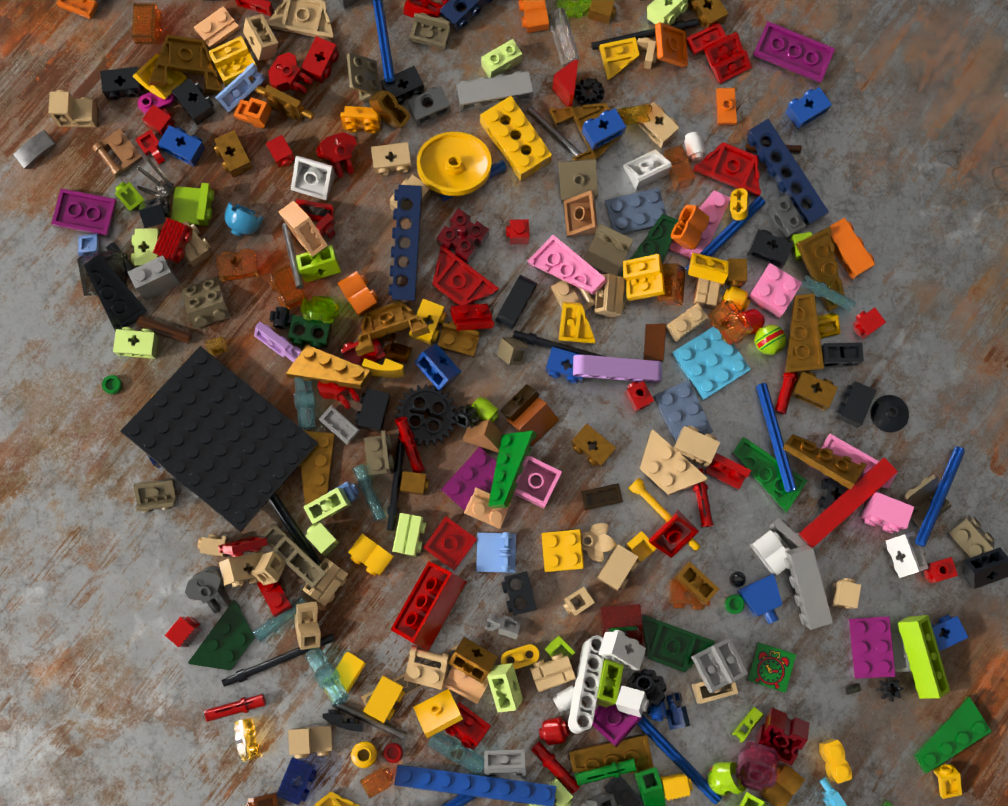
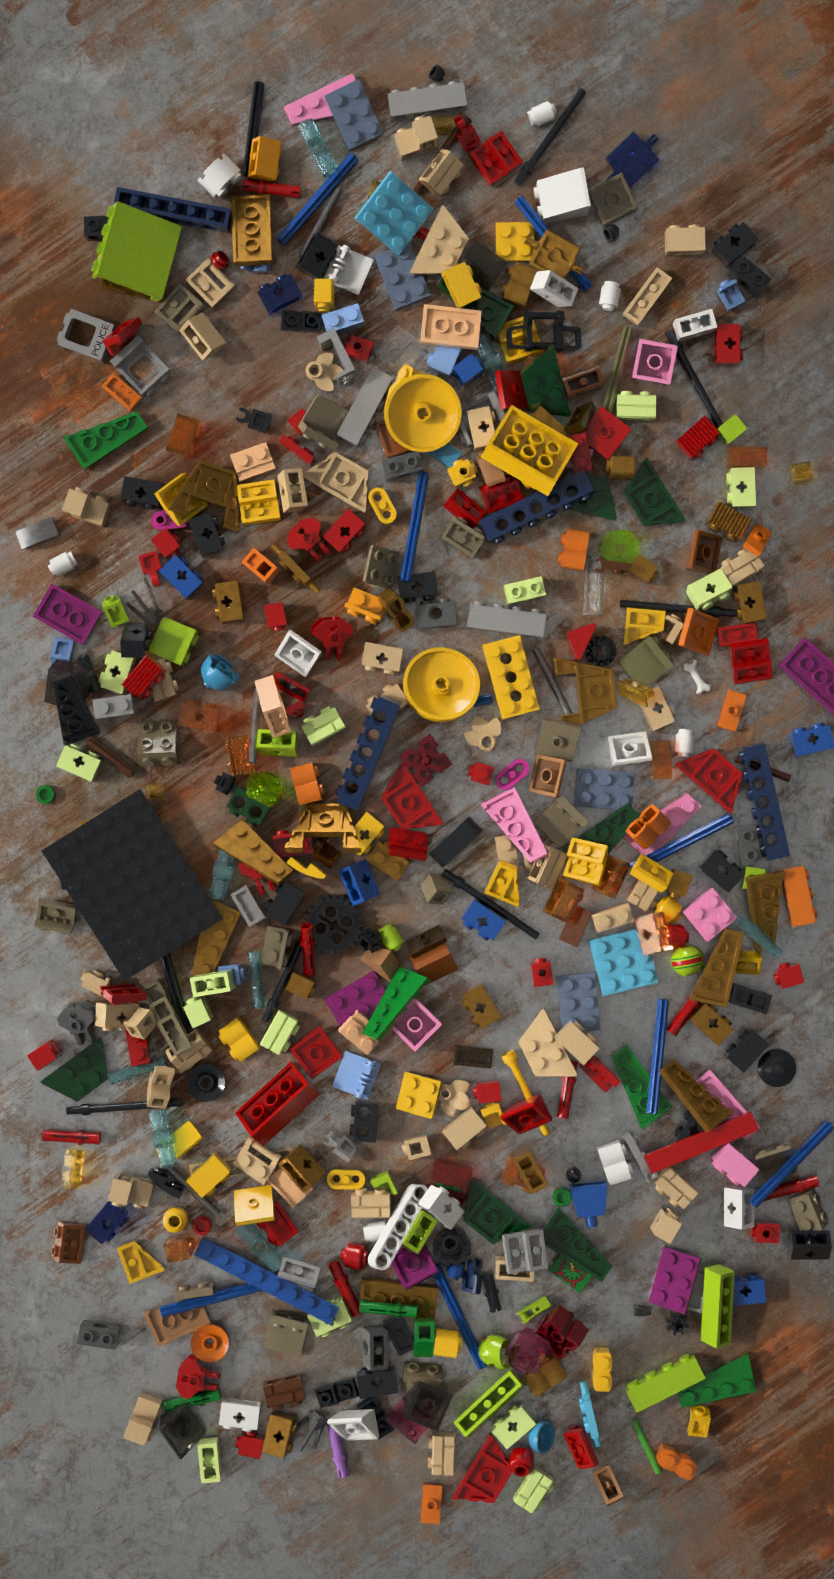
camera: 20 degrees right, 10 degrees up
medium nougat plate [93,128,143,177] -> none
light blue plate [215,63,265,112] -> none
lavender hinge [254,322,302,362] -> none
yellowish green brick [487,663,523,712] -> none
lavender beam [573,355,662,383] -> none
blue brick [582,108,626,150] -> none
white brick [616,686,649,717] -> none
yellow beam [730,188,749,221] -> none
light grey brick [784,545,833,630] -> none
none -> white brick [48,551,78,577]
none -> green wing [63,411,149,470]
none -> black dish [187,1063,225,1102]
none -> yellowish green brick [301,706,346,746]
none -> yellow plate [368,488,397,524]
none -> tan plate [464,716,501,752]
none -> red brick [473,1079,502,1104]
none -> black axle [482,1273,502,1313]
none -> dark pink plate [495,759,529,790]
none -> clear orange brick [543,877,585,924]
none -> dark green wing [543,1207,612,1282]
none -> reddish brown plate [594,558,630,575]
none -> olive bracket [619,636,674,690]
none -> lime brick [625,1354,706,1413]
none -> tan brick [654,1166,699,1209]
none -> white piece [683,660,711,695]
none -> red pin [764,1175,820,1201]

